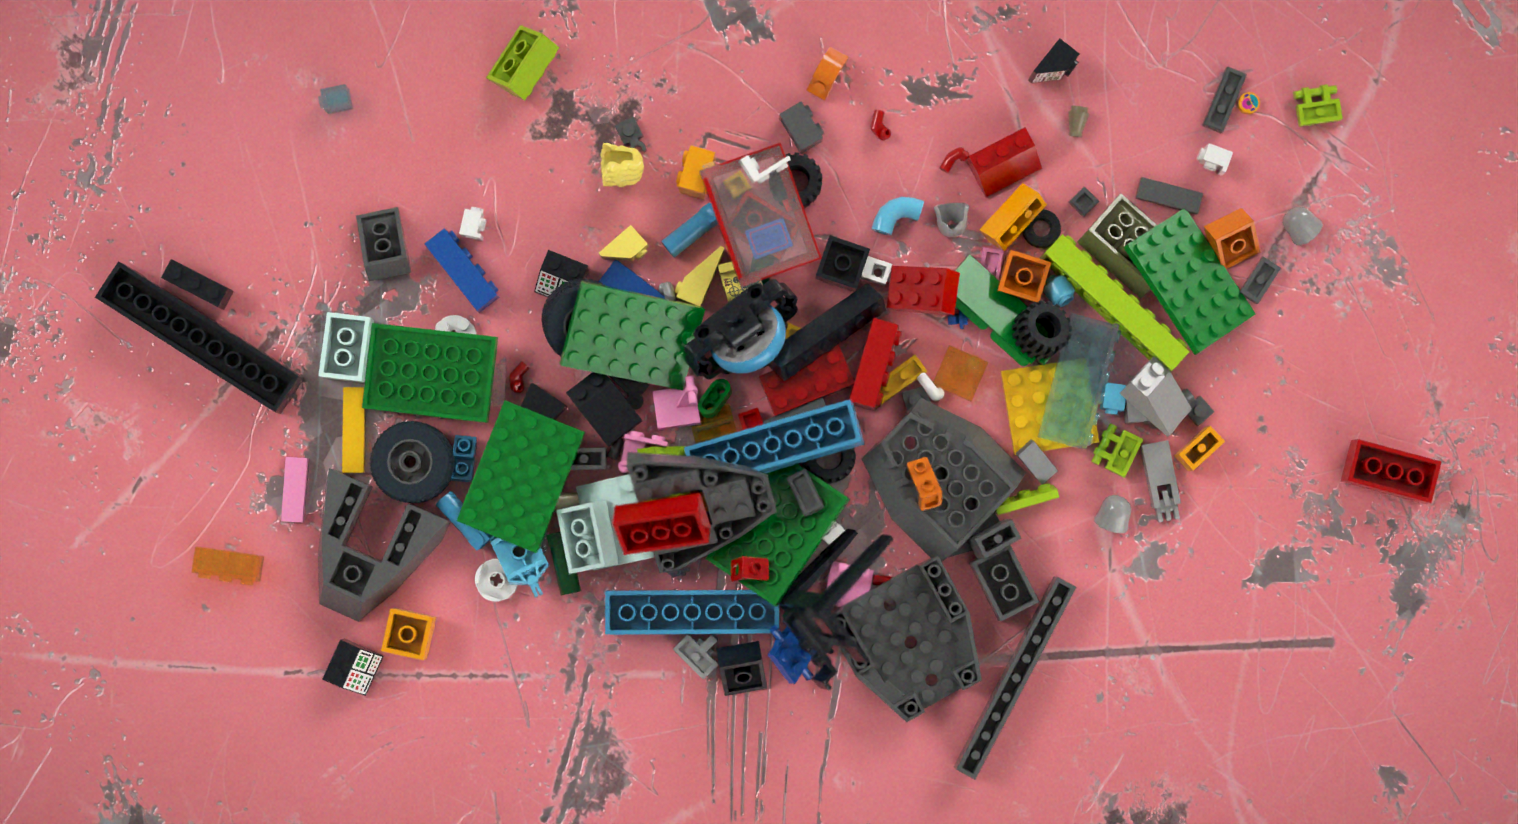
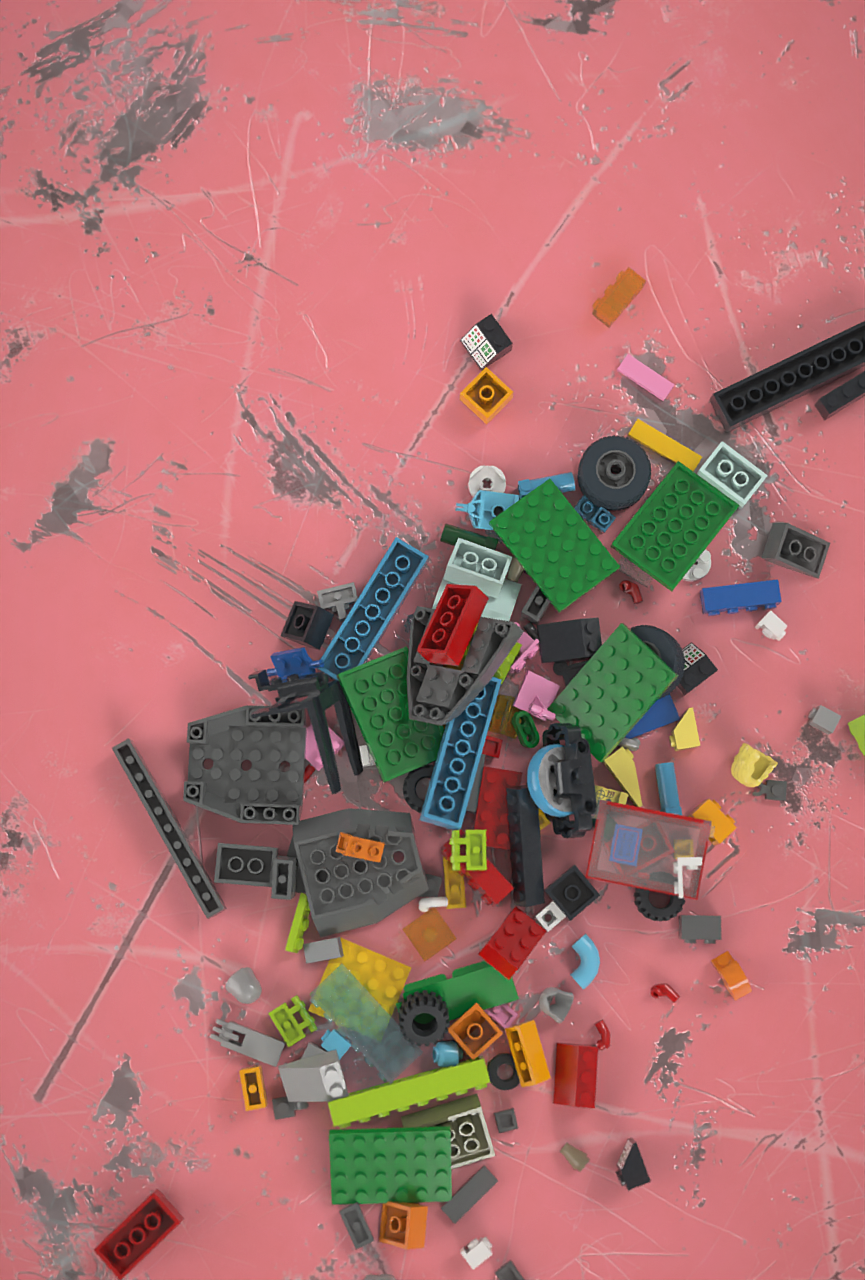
camera: 125 degrees right, 5 degrees down
dark grey piece [318,468,451,622] -> none
black torso [521,383,568,420] -> none
red bracket [731,556,769,582] -> none
dark grey tile [786,468,825,517] -> none
blue plate [948,310,968,329] -> none
none -> lime plate [450,830,487,871]
none -> light grey brick [808,705,841,735]

